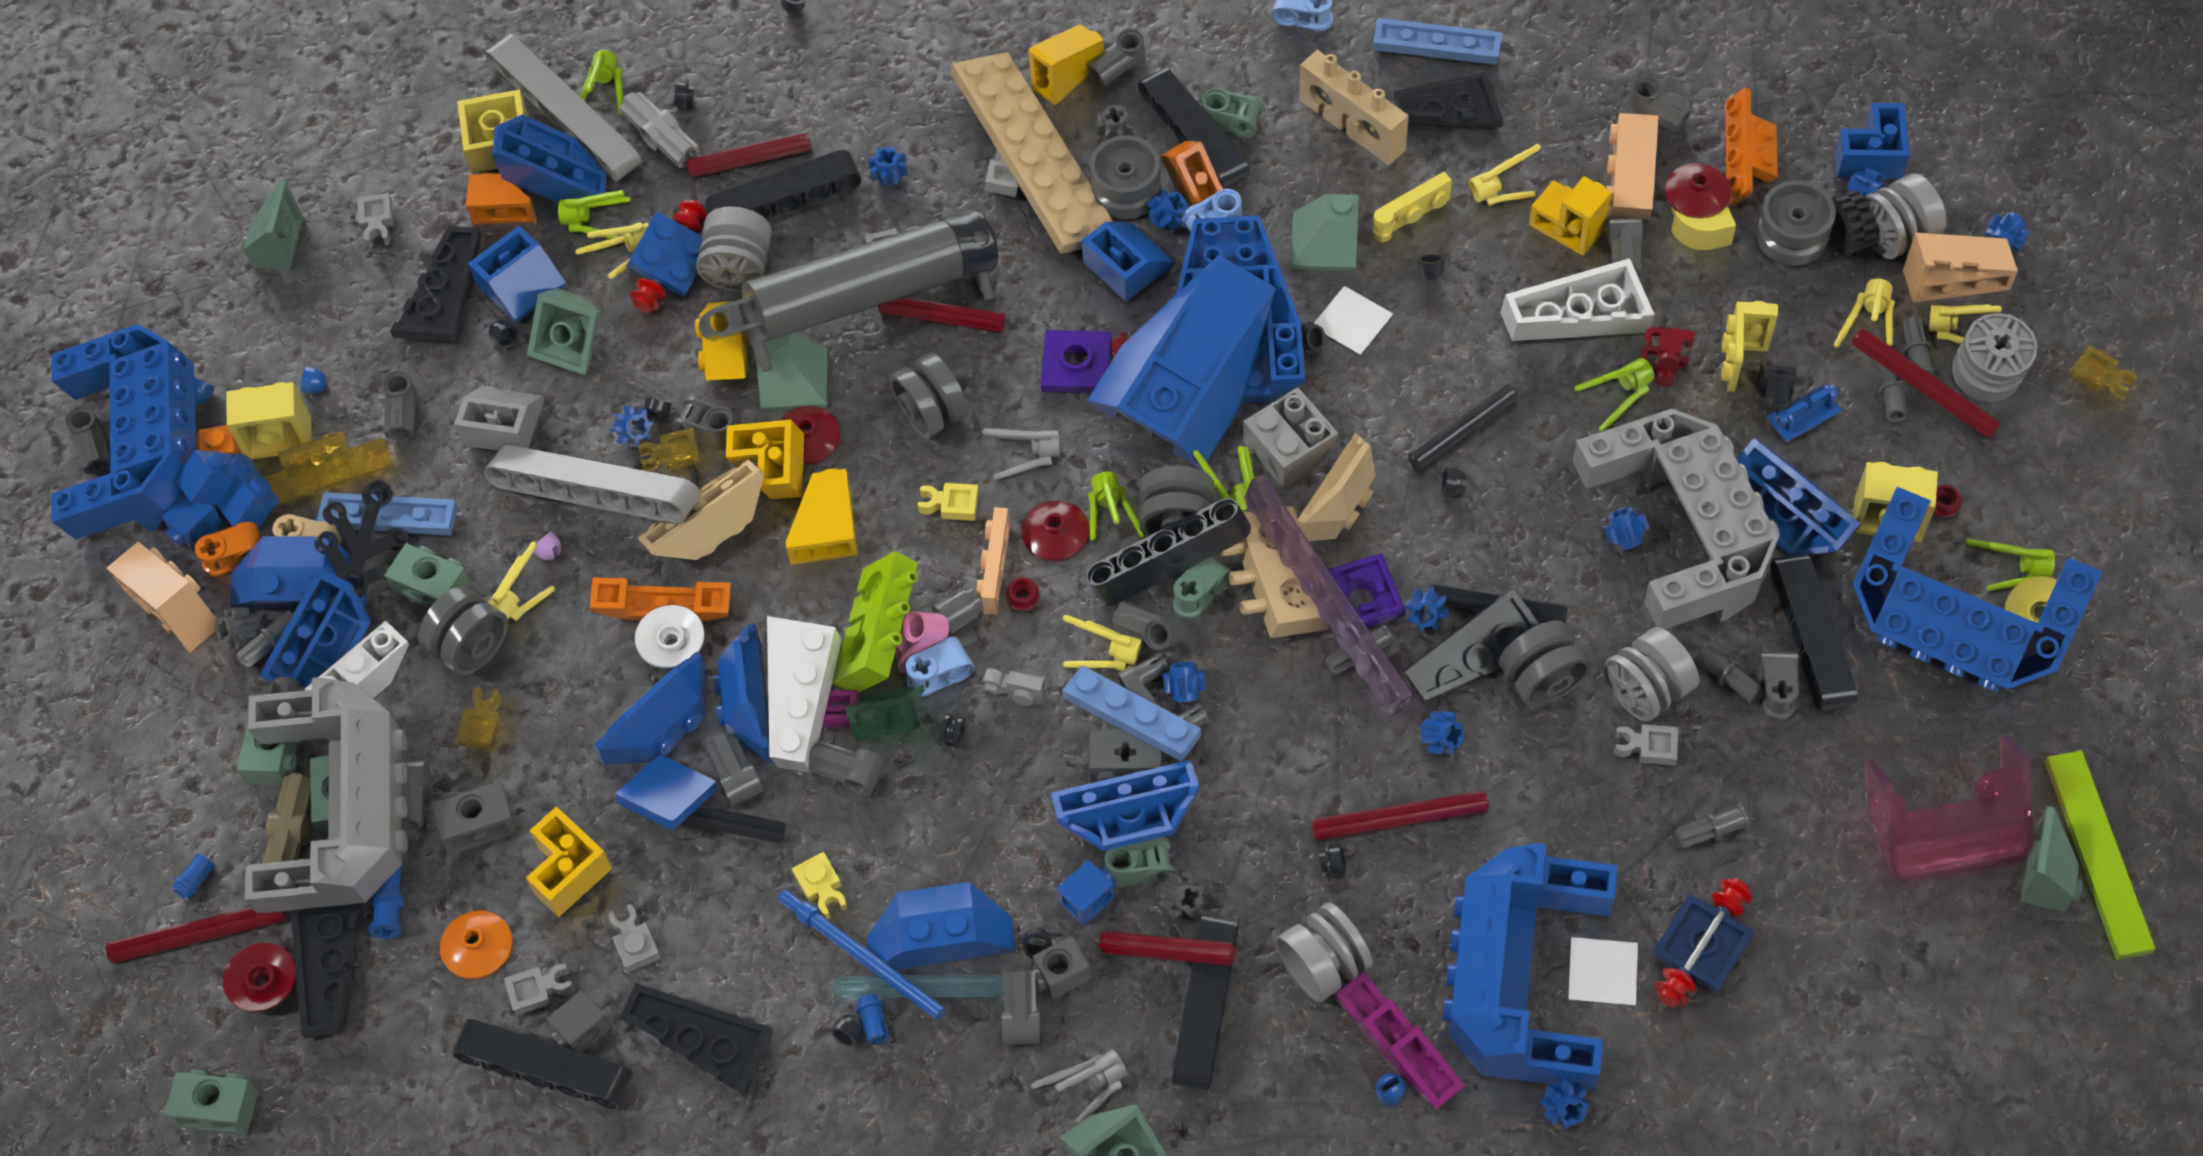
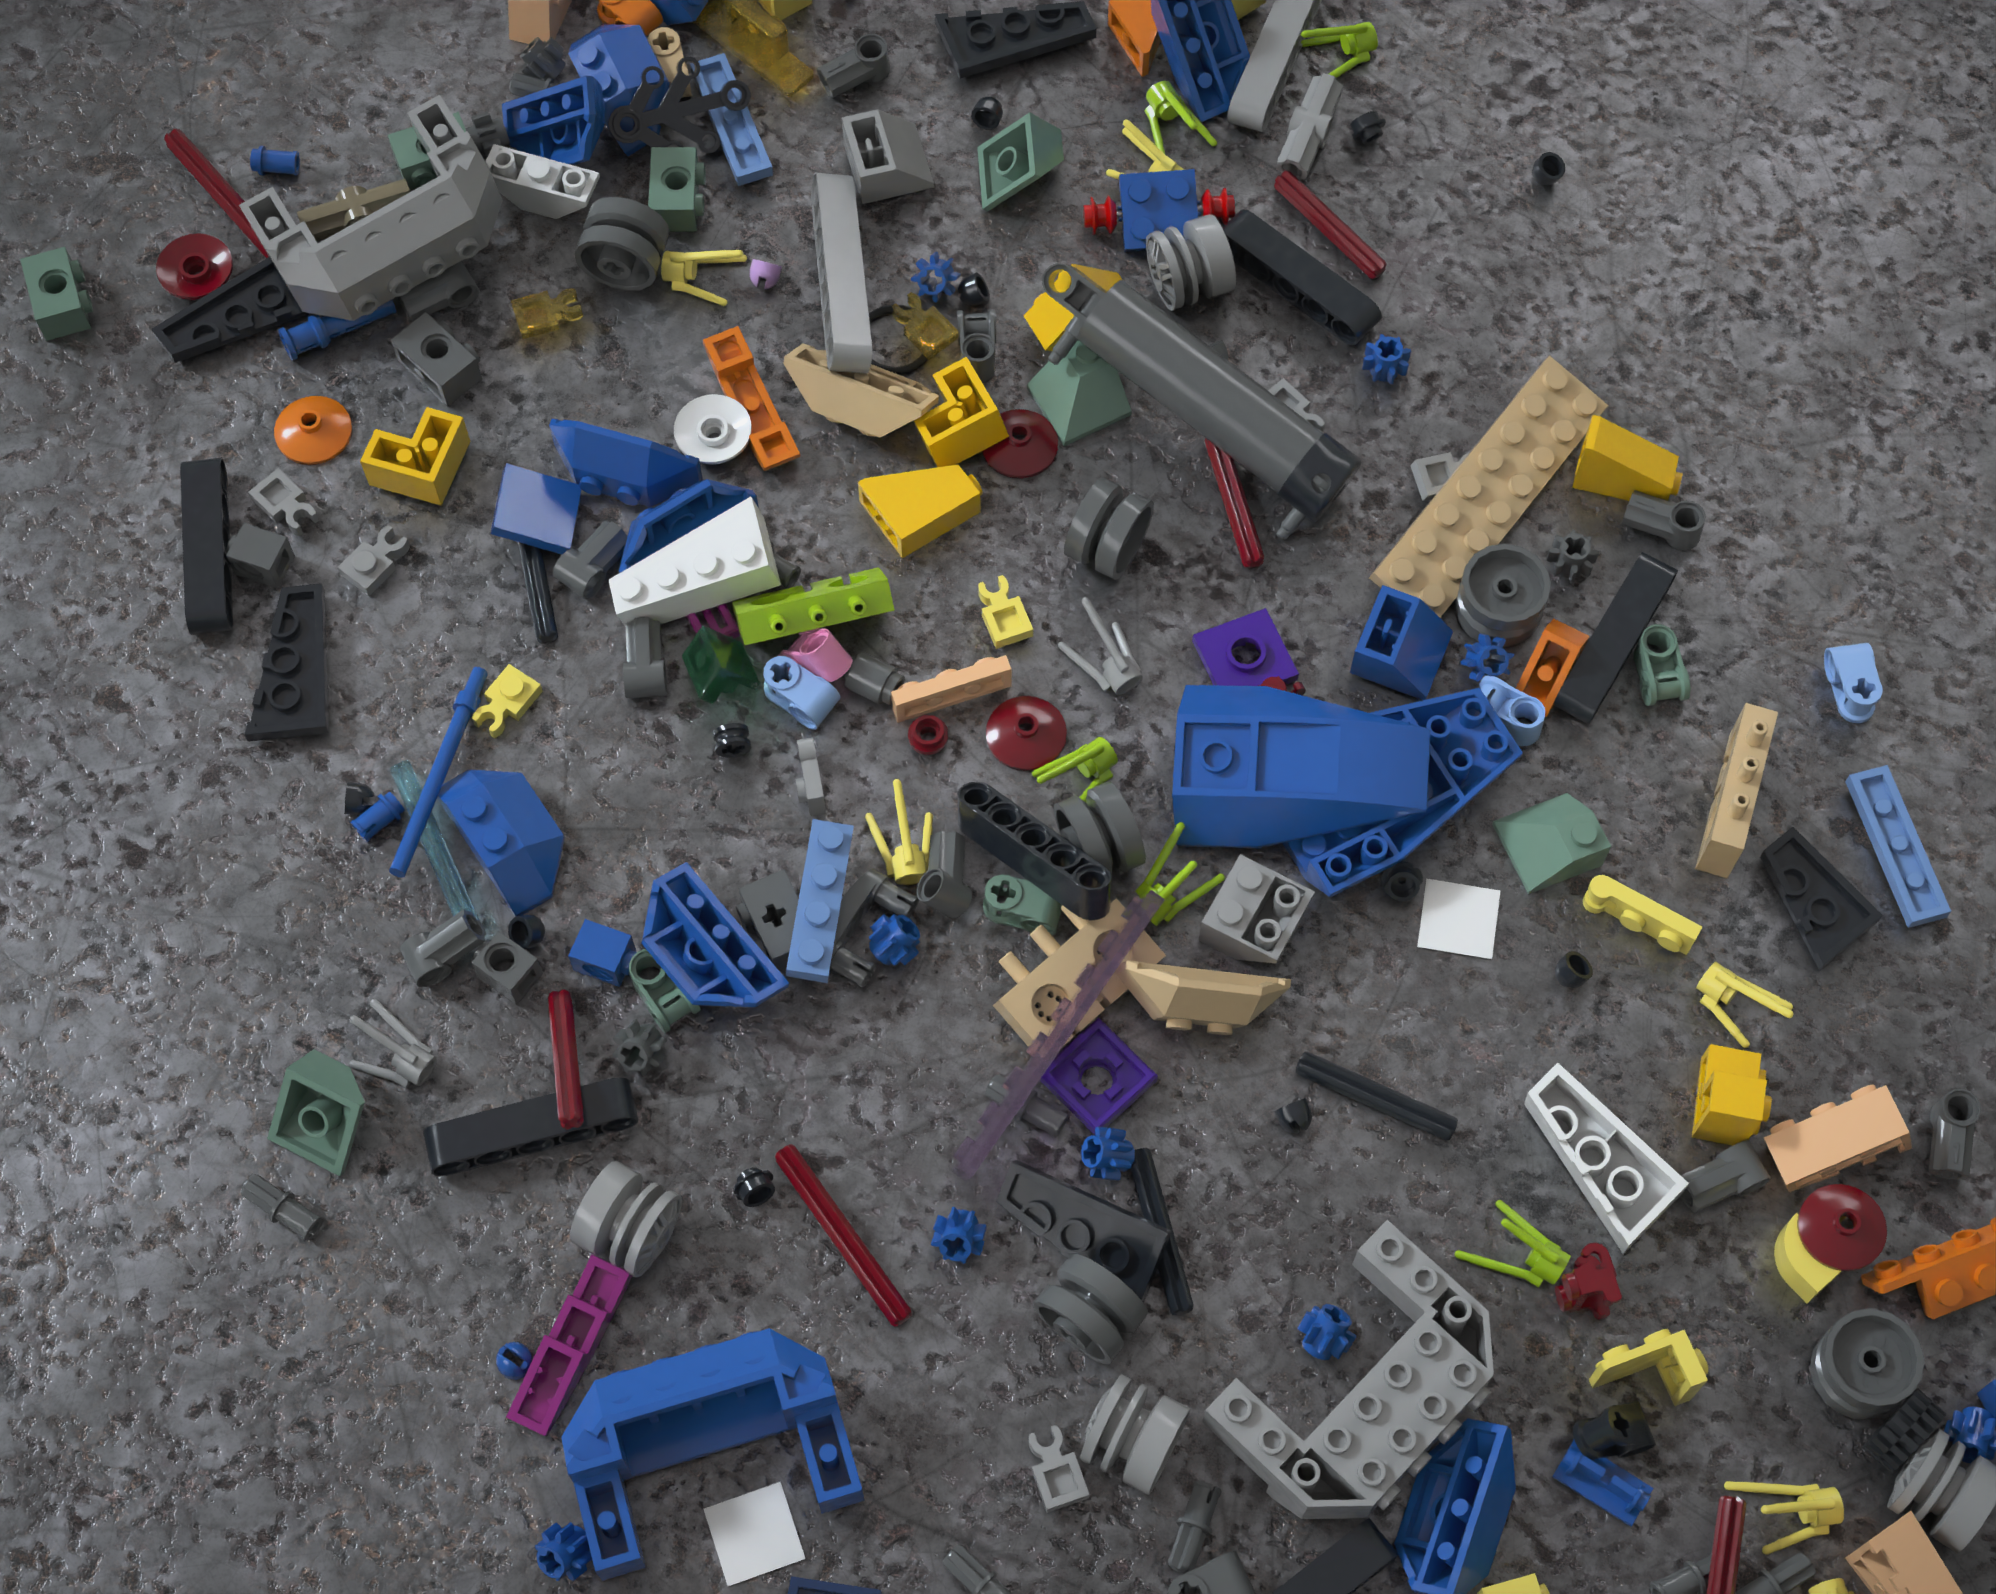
camera: 60 degrees right, 5 degrees up
blue slope [468,226,567,323] -> none

